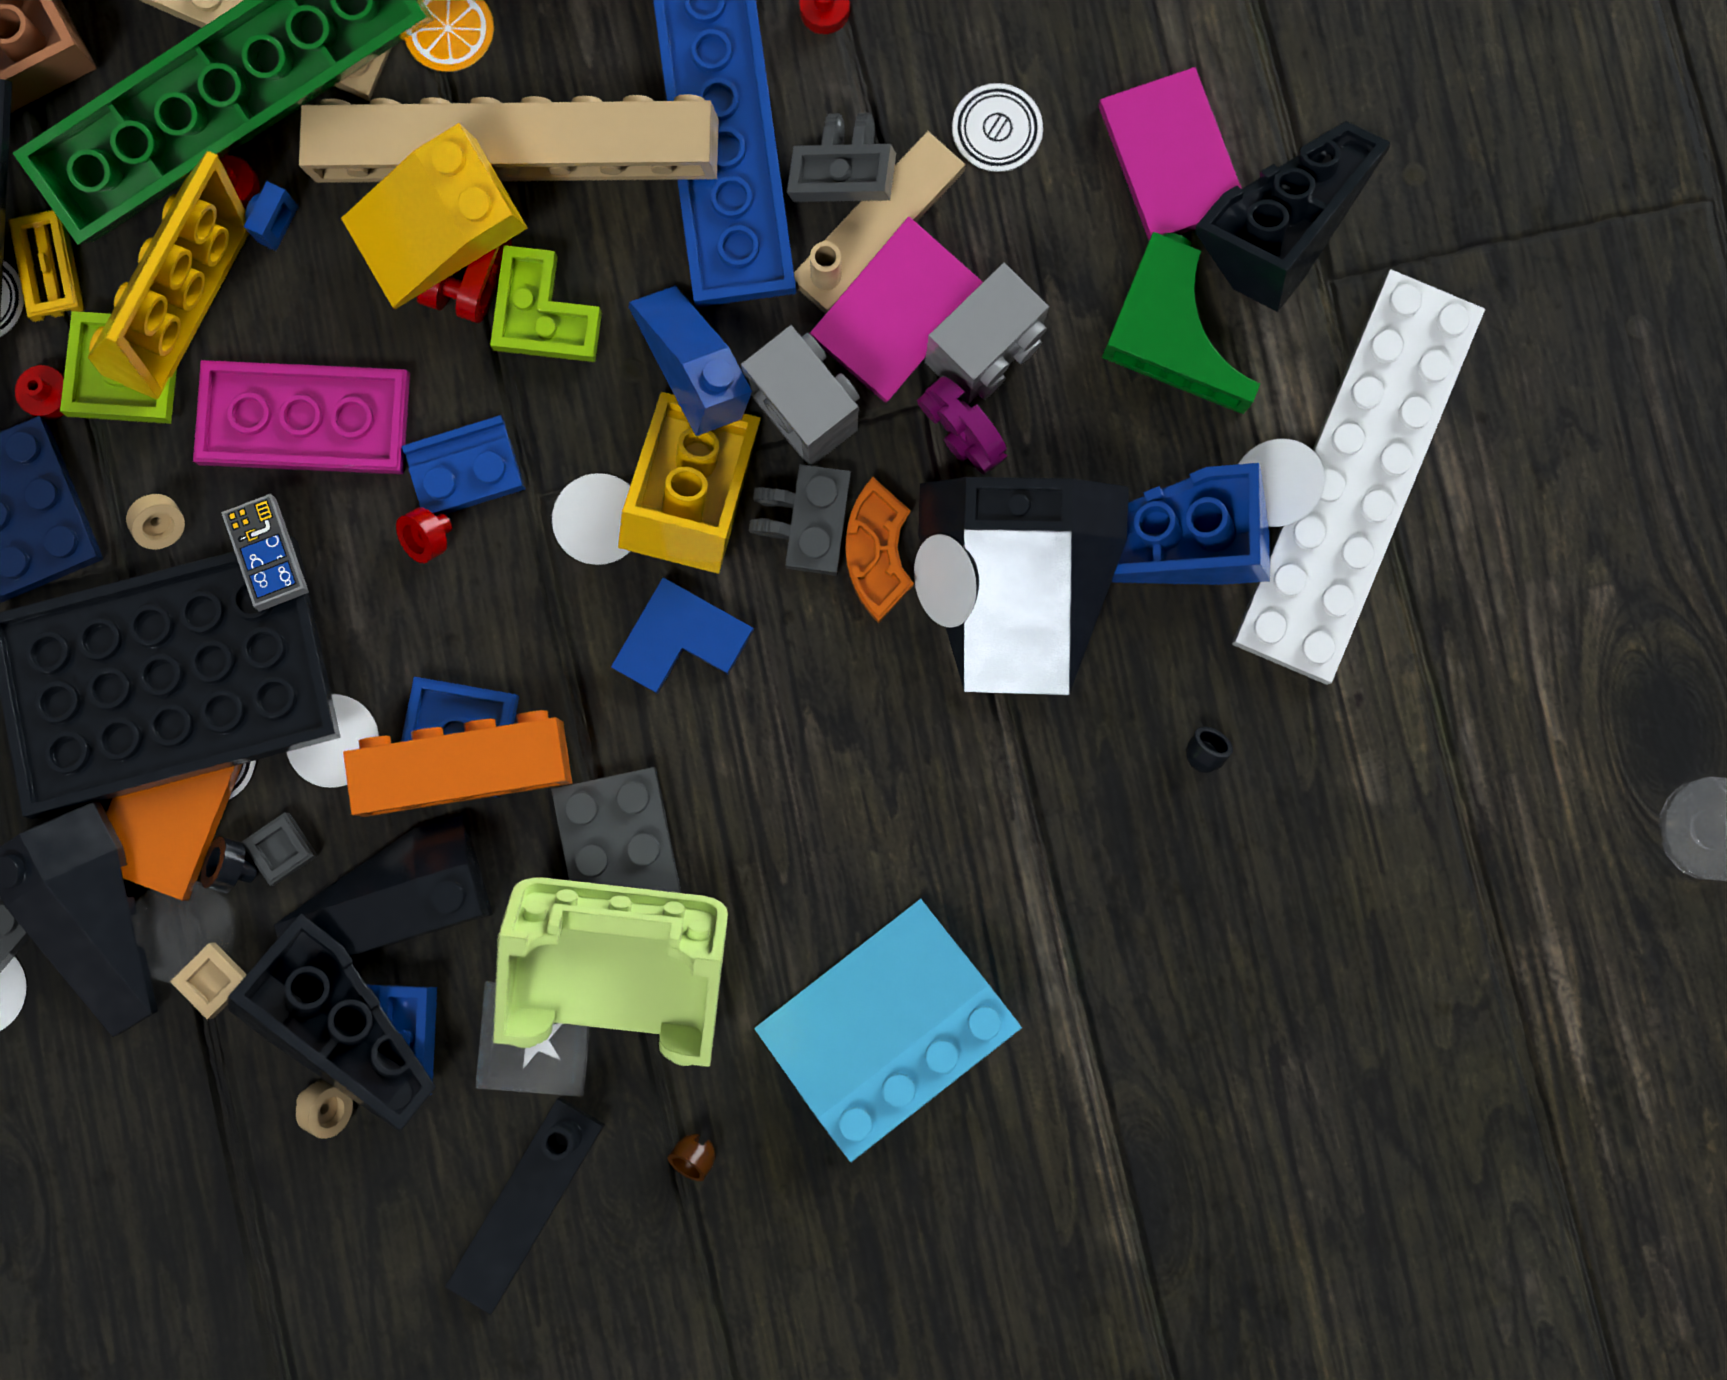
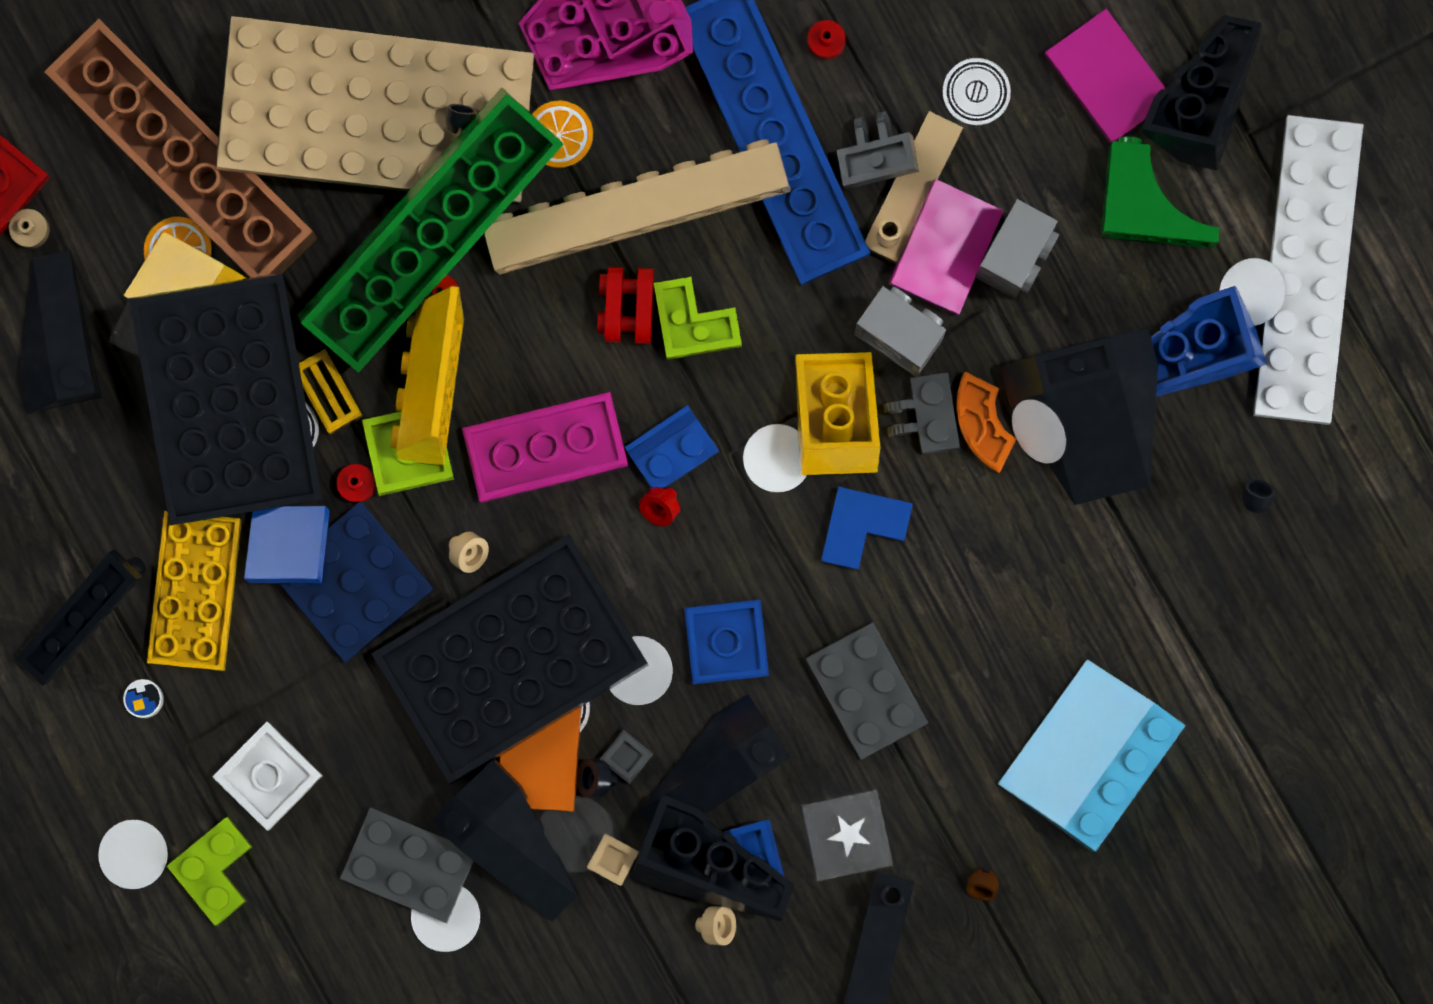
camera: 10 degrees left, 0 degrees up
tile [221,494,309,611] -> none
blue plate [243,181,299,251] -> none
yellow slope [341,123,528,309] -> none
orange brick [343,710,573,817] -> none
yellowish green windscreen [493,878,728,1067] -> none
blue slope [628,286,752,436] -> none
magenta plate [917,376,1008,475] -> none

